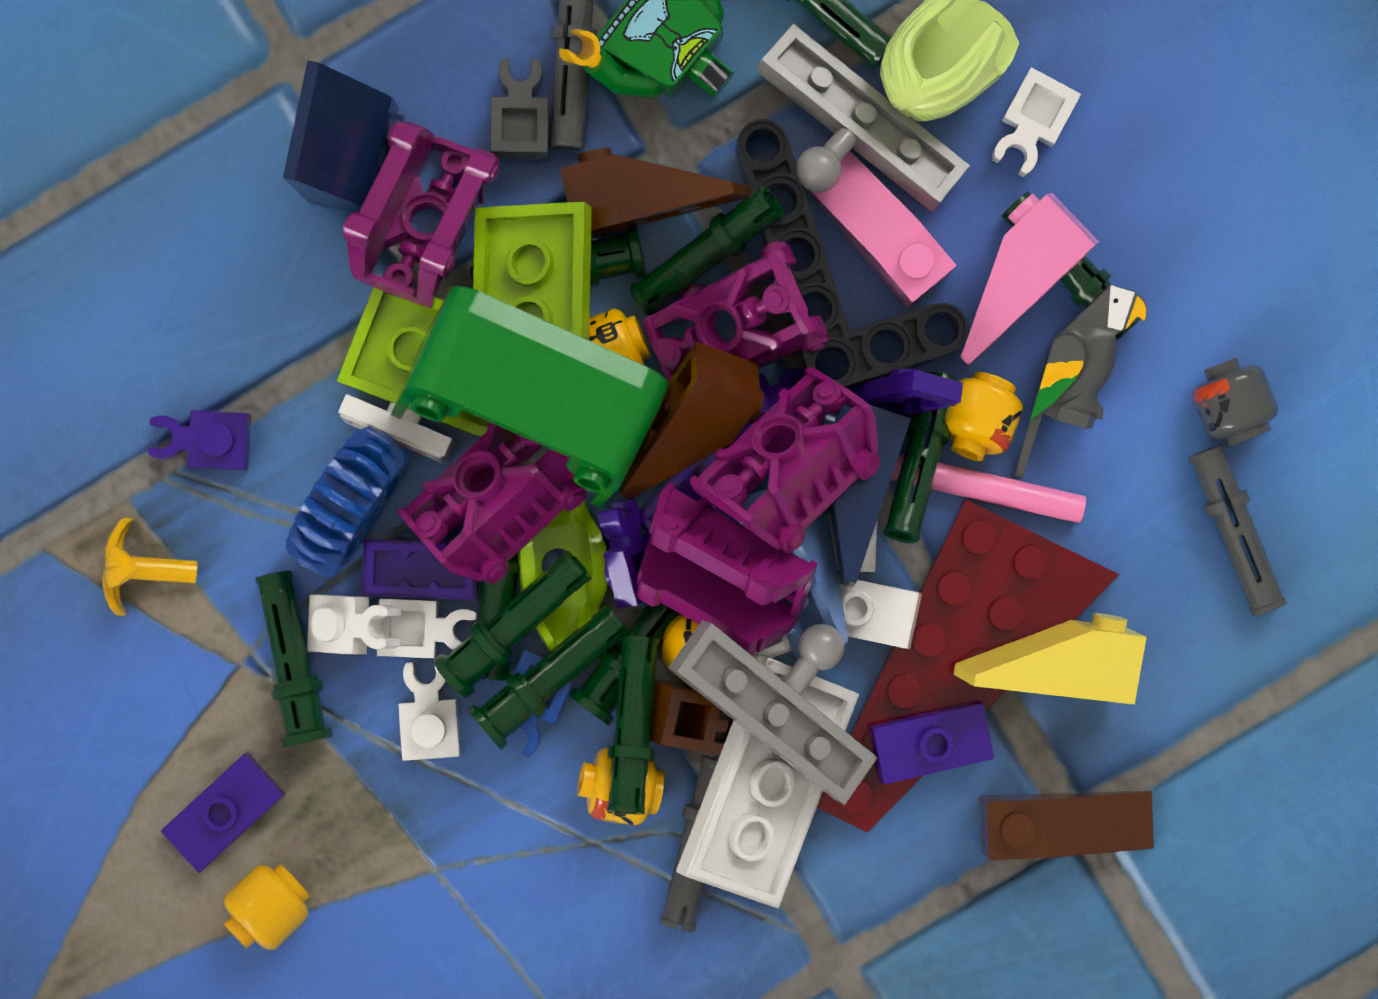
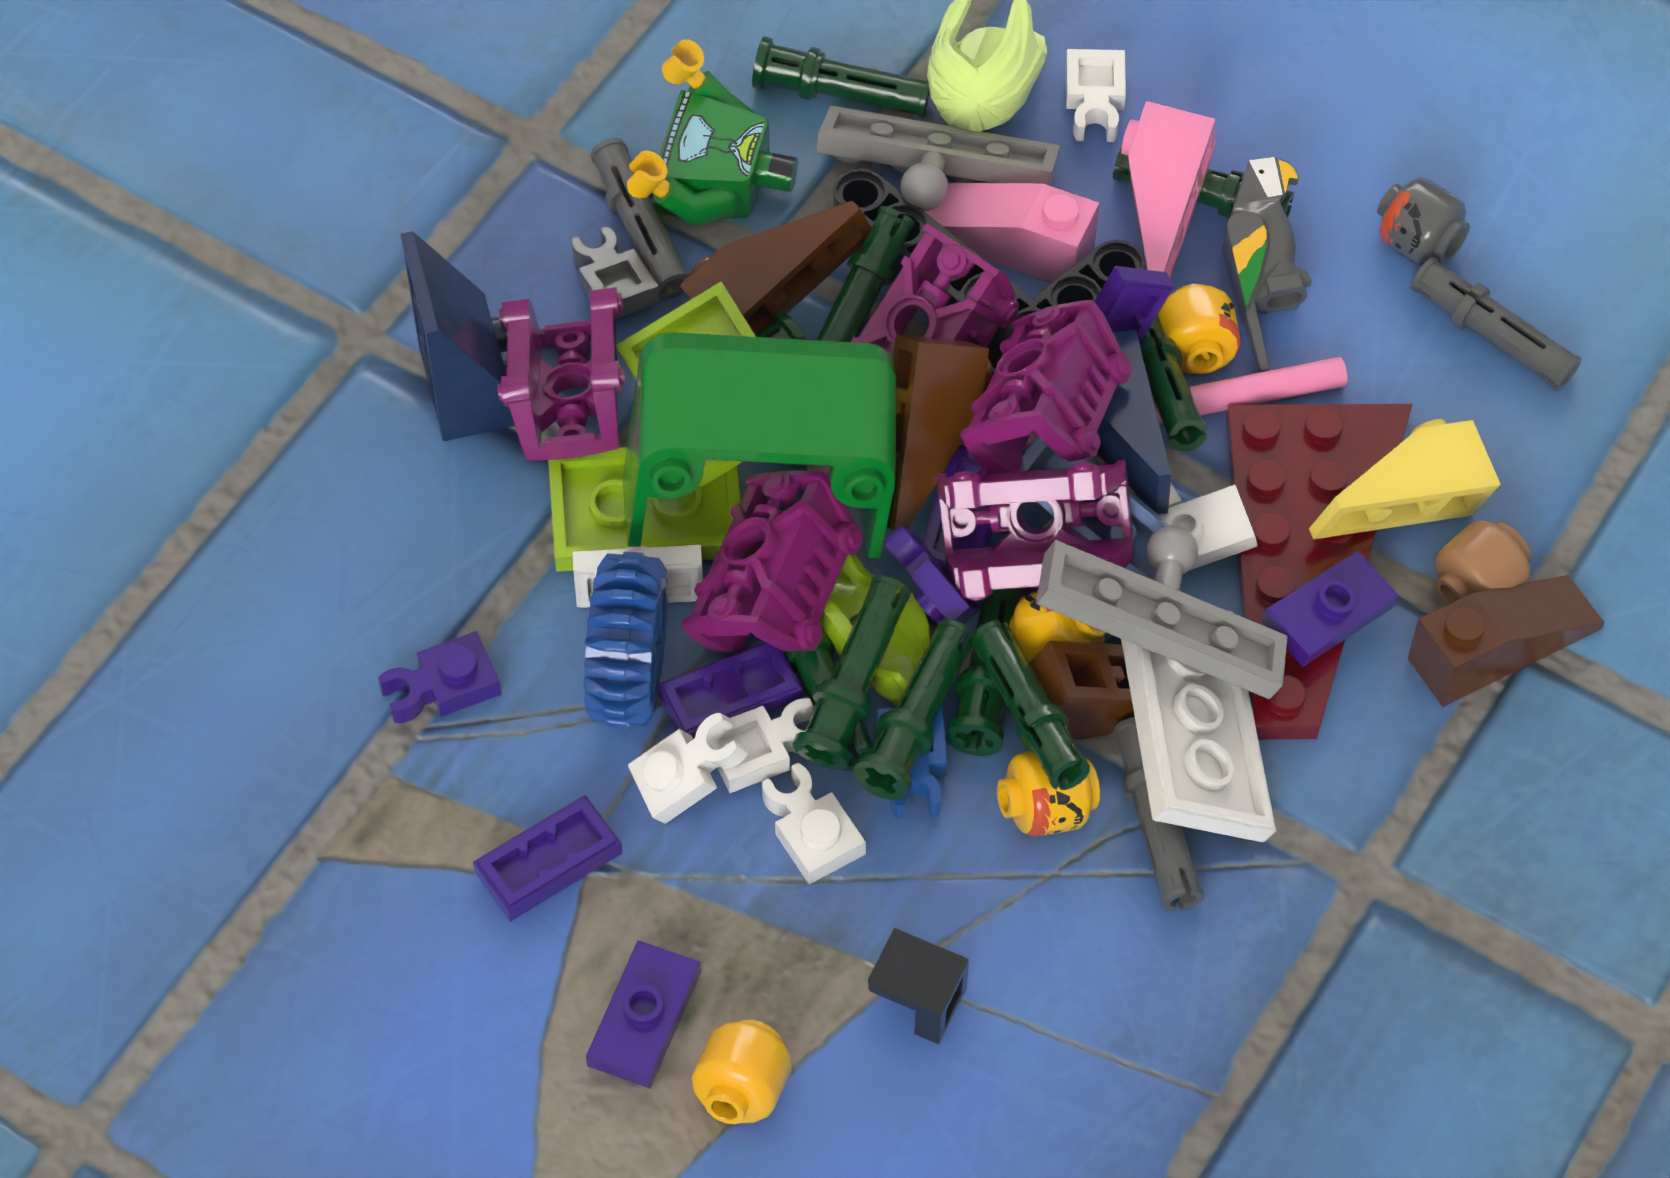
camera: 30 degrees left, 30 degrees down
yellow plant [102,517,197,616] -> none
dark green pin [255,570,333,747] -> none
none -> dark purple plate [473,795,623,921]
none -> black panel [868,928,969,1044]
none -> medium nougat head [1435,521,1531,604]

